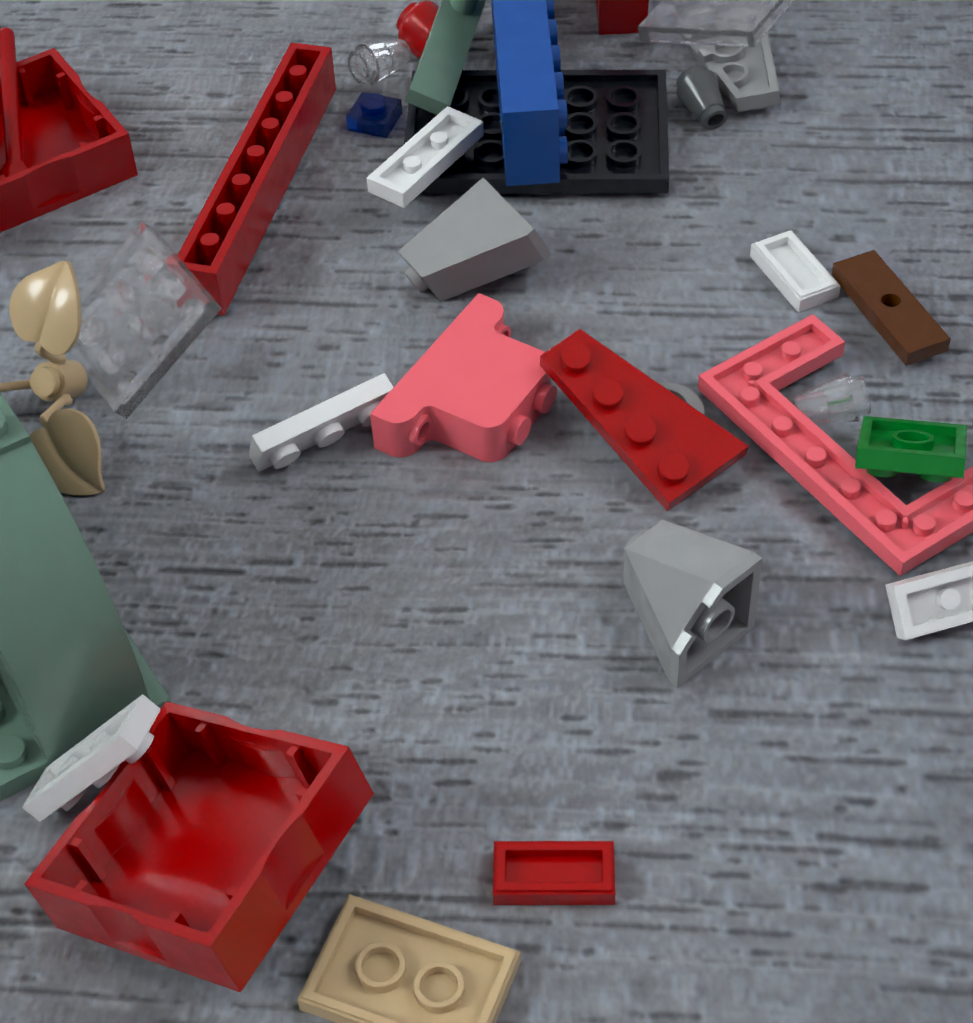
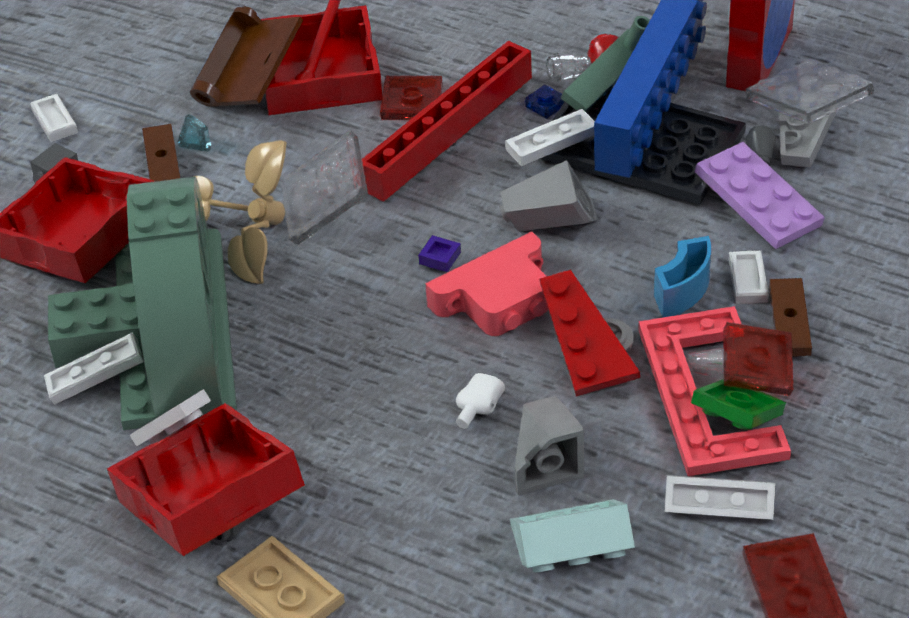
camera: 25 degrees right, 5 degrees down
white plate [249,373,394,472] -> none
red tile [493,841,616,905] -> none
none -> clear red tile [380,76,443,120]
none -> dark purple plate [418,235,461,272]
none -> white piece [456,373,505,429]
none -> light aqua slope [510,499,635,572]
none -> dark azure brick [654,236,711,318]
none -> lavender plate [695,142,825,249]
none -> clear red tile [723,322,794,396]

